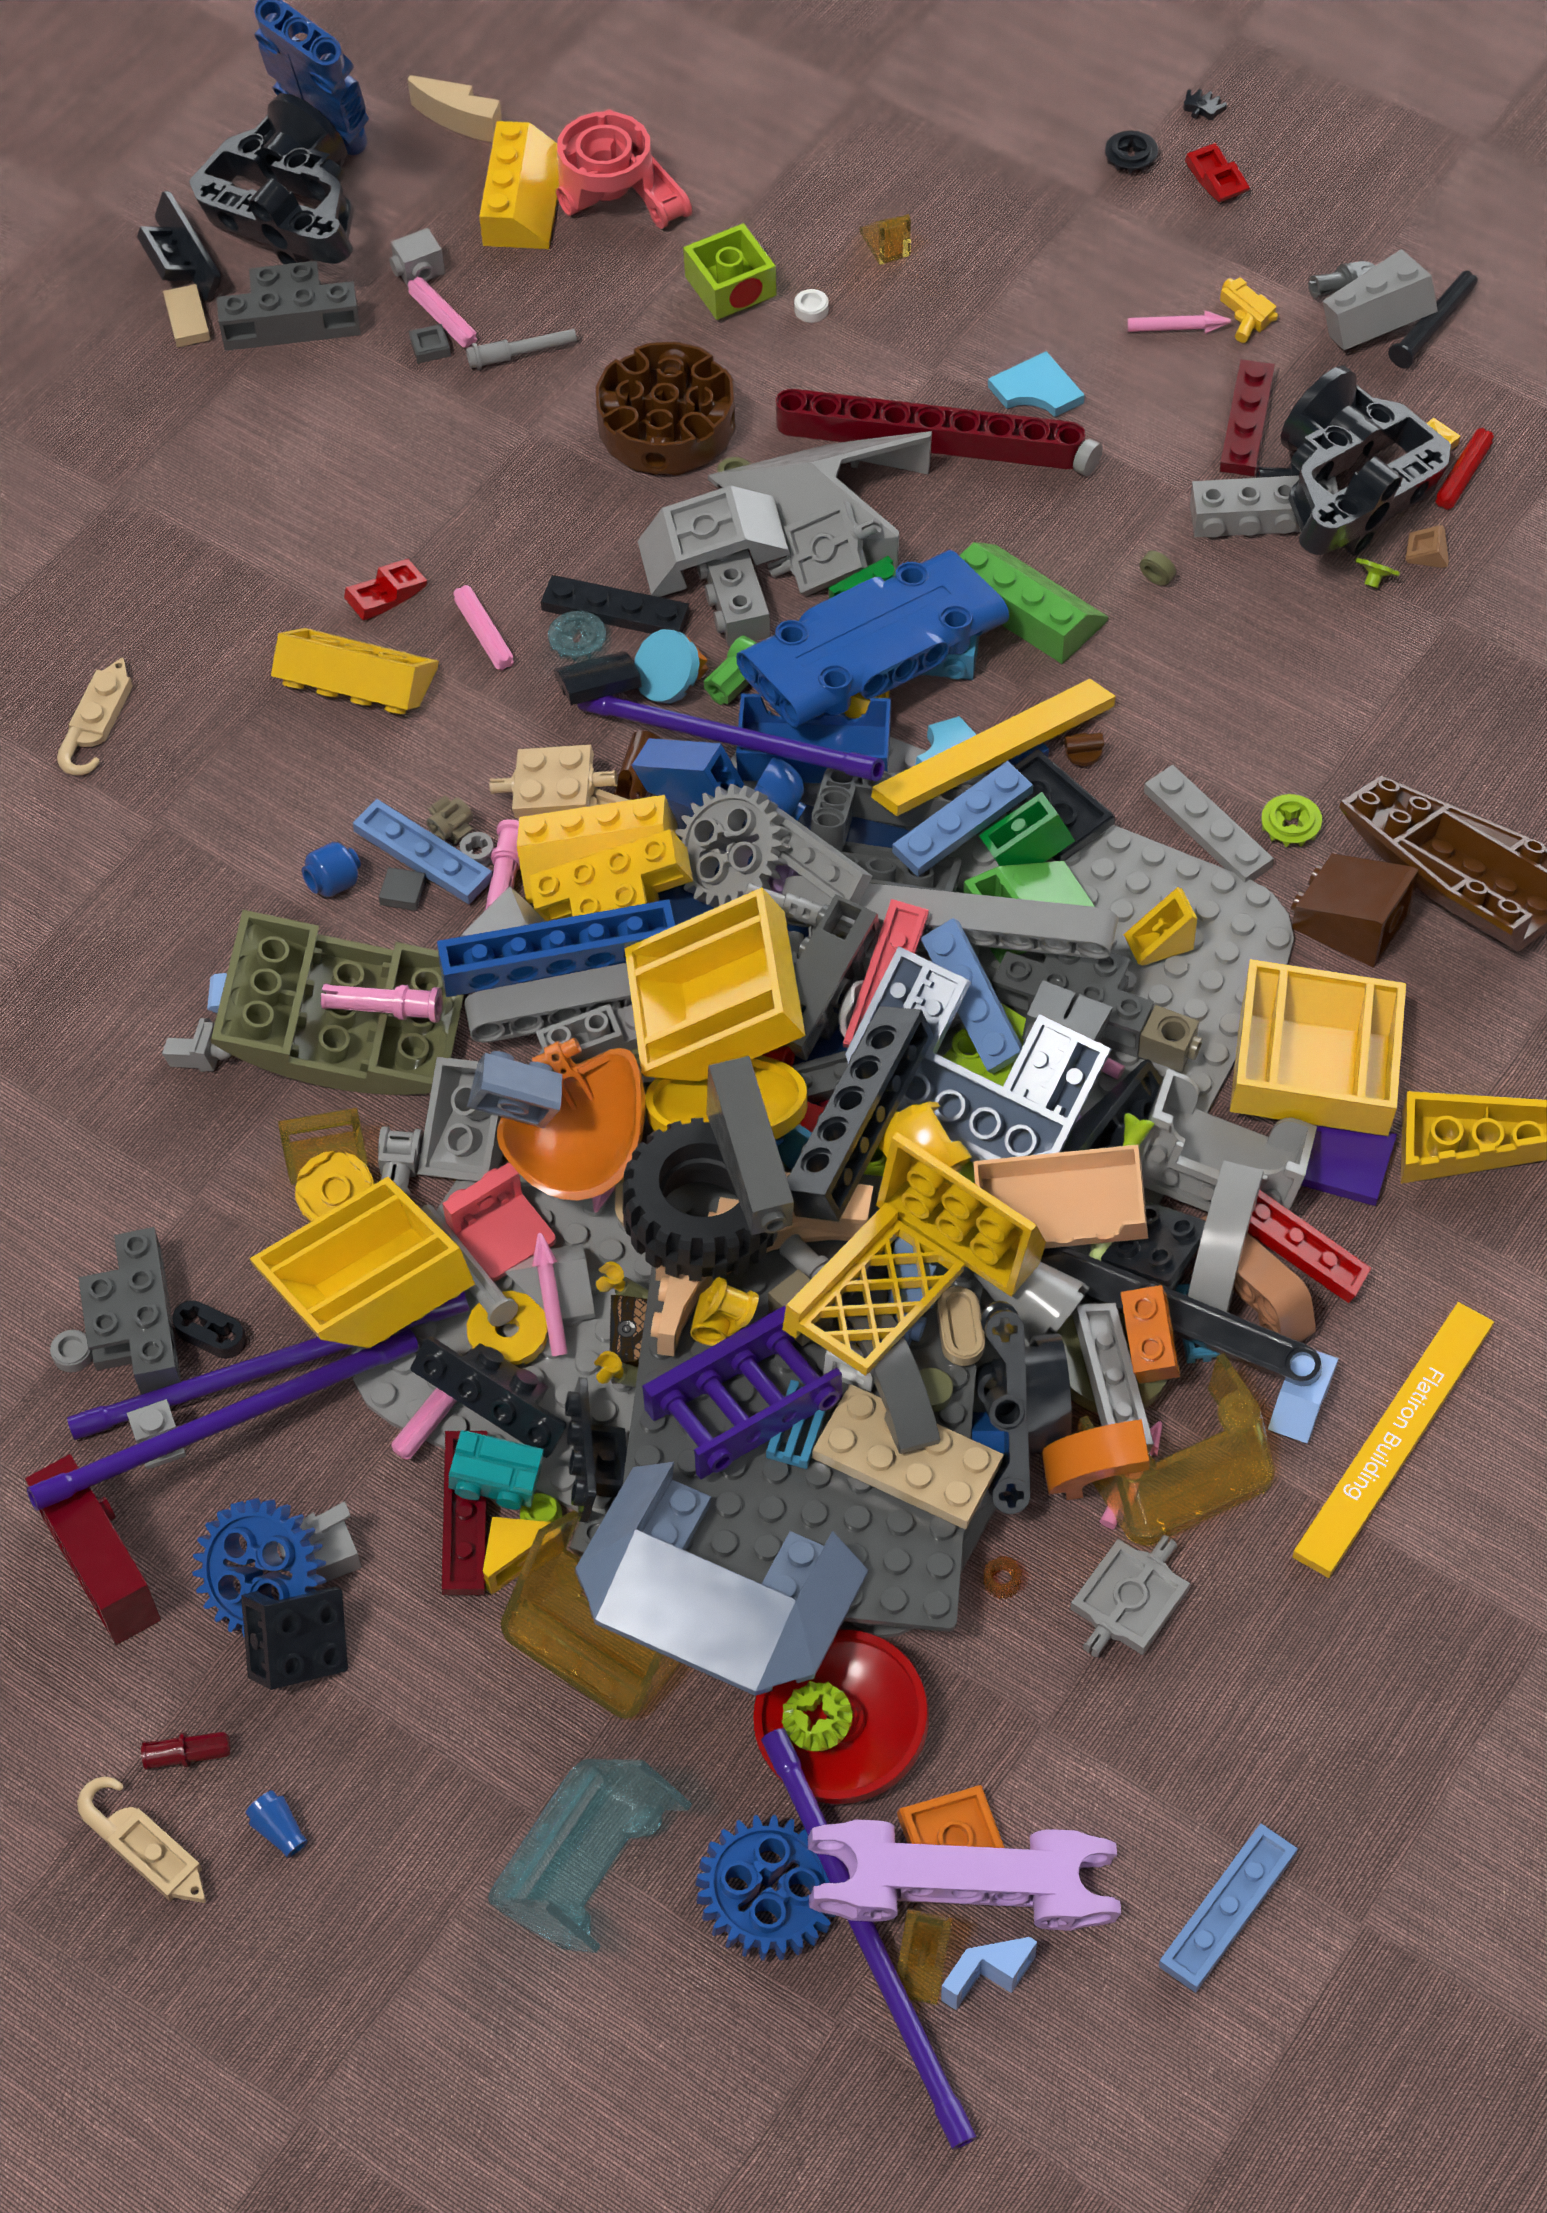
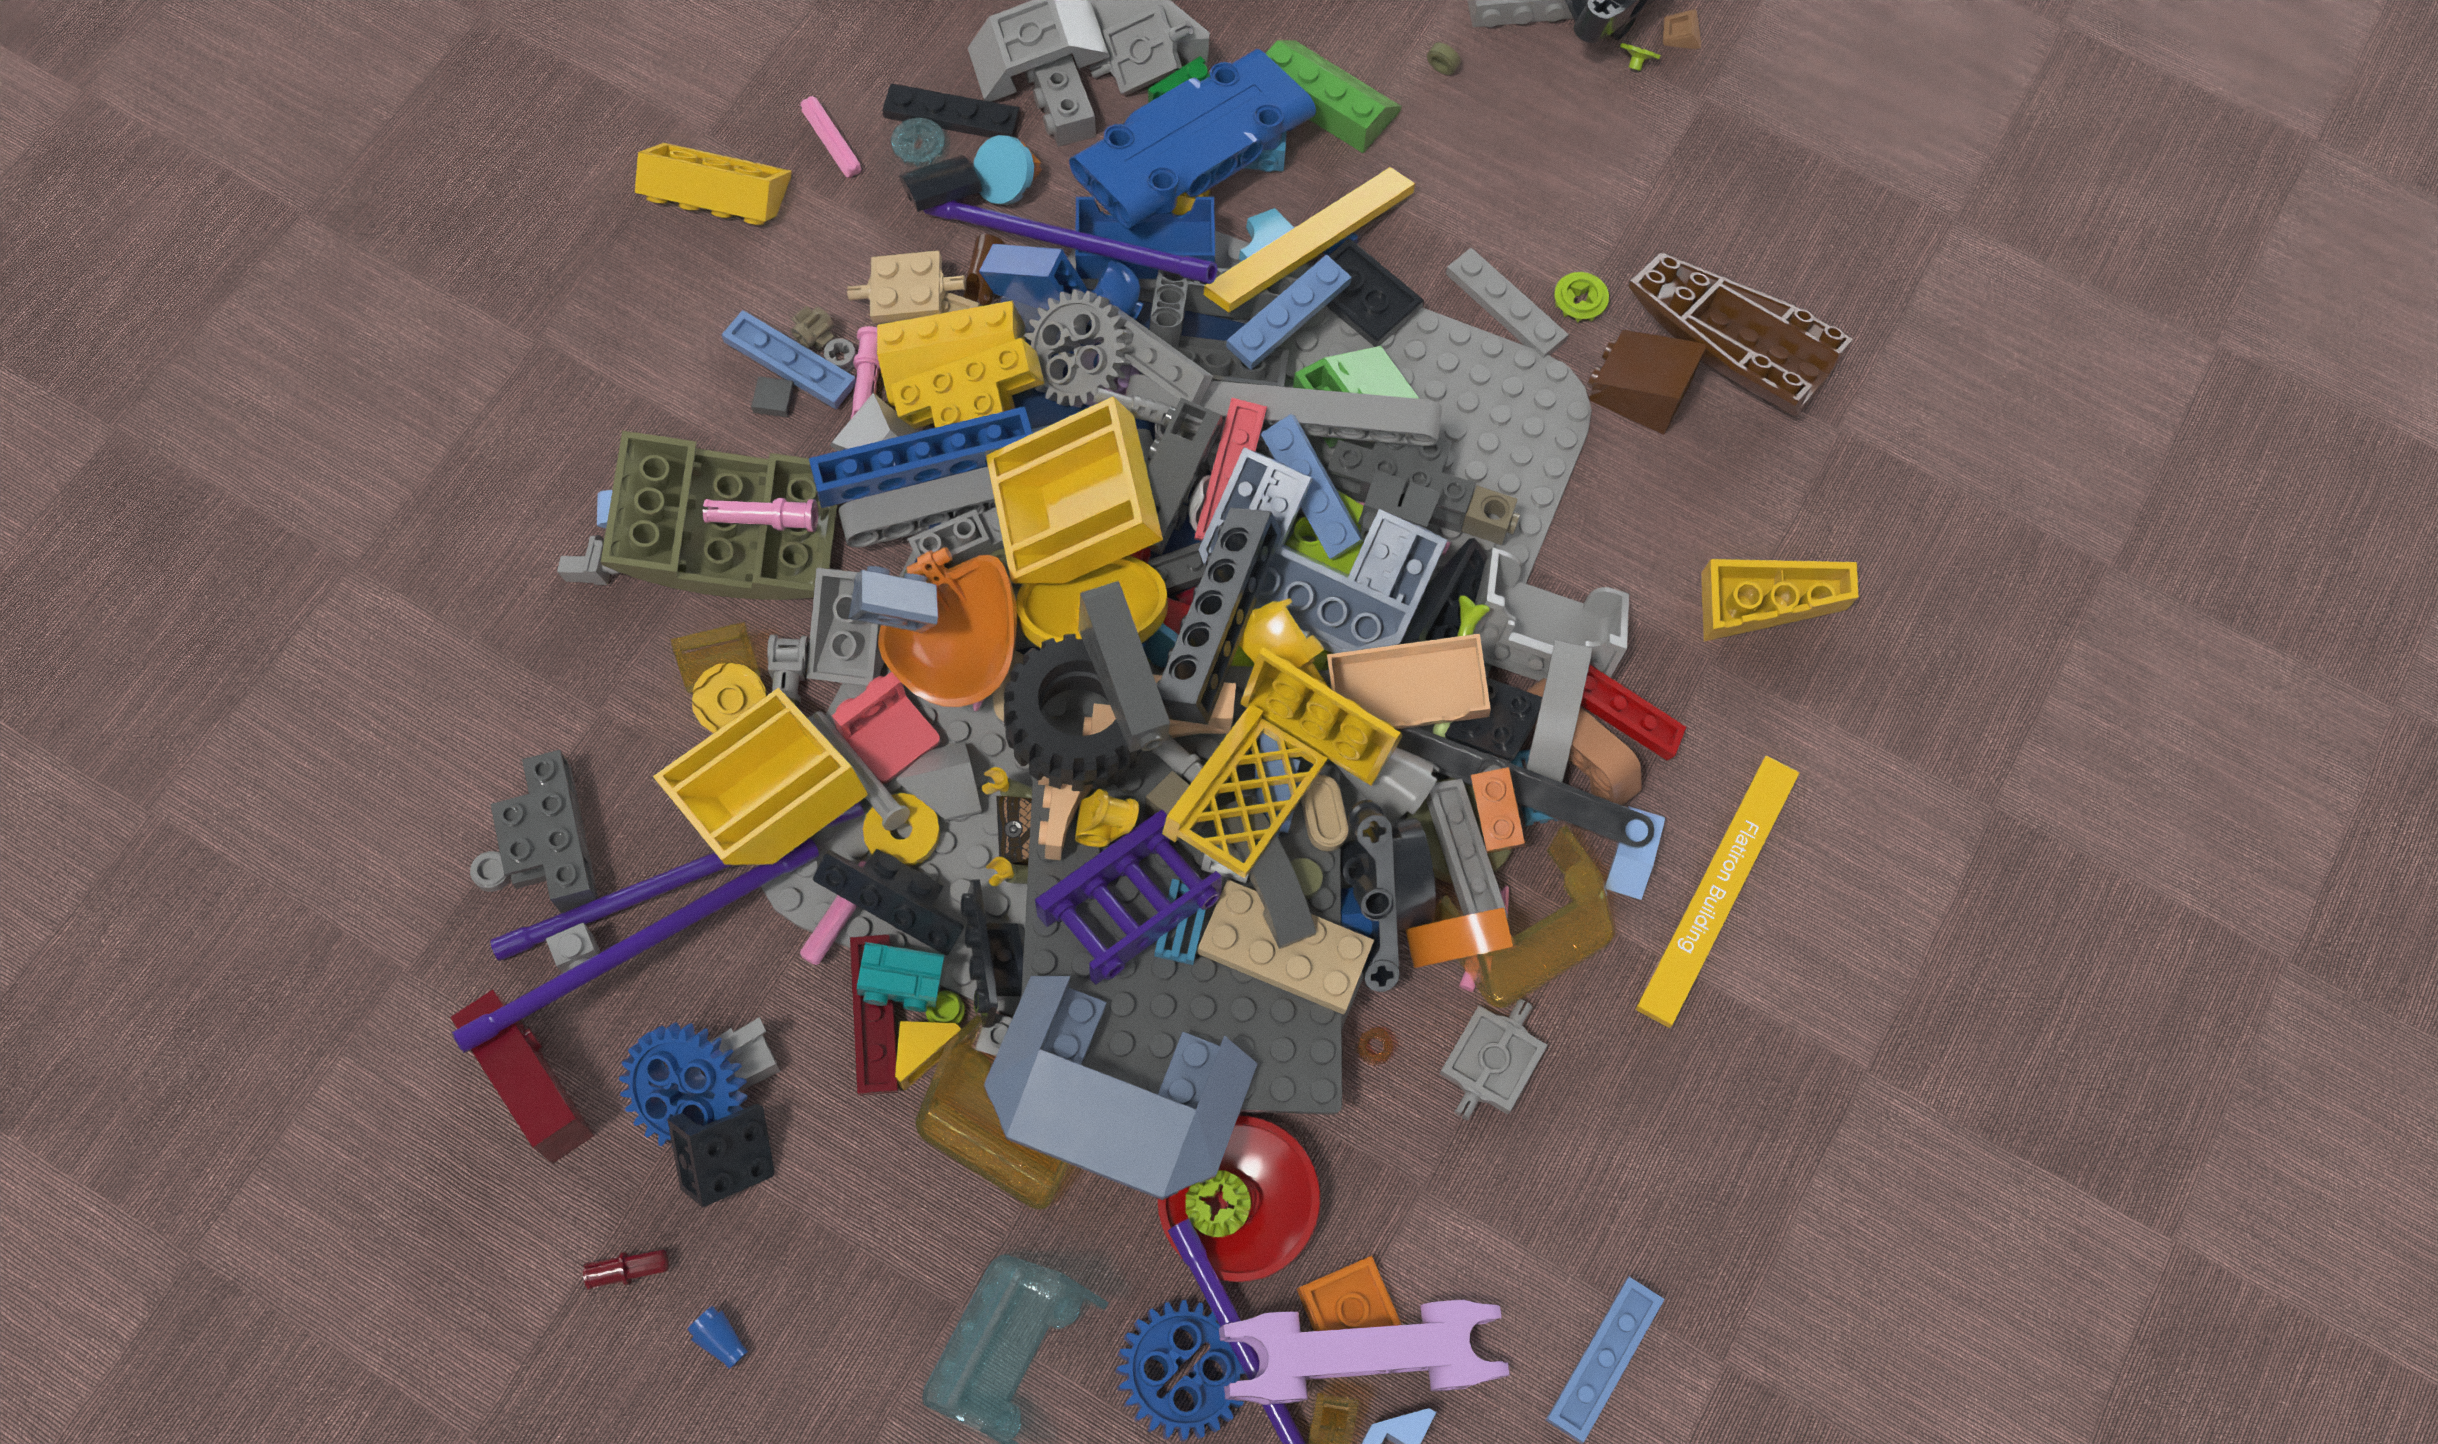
camera: 10 degrees left, 10 degrees up
tan plate [57,658,133,776] -> none
tan plate [77,1776,206,1903] -> none
black beam [172,1300,246,1359] -> none
blue head [301,841,361,897] -> none
red slope [344,559,427,620] -> none
bright pink piece [532,1233,568,1356] -> none
bright green piece [704,635,757,705] -> none
green brick [979,792,1075,866] -> none
reddish brown plate [1065,733,1104,766] -> none
yellow slope [1123,887,1197,966] -> none
yellow slope [1230,959,1406,1136] -> none
dark purple tile [1301,1125,1397,1206] -> none

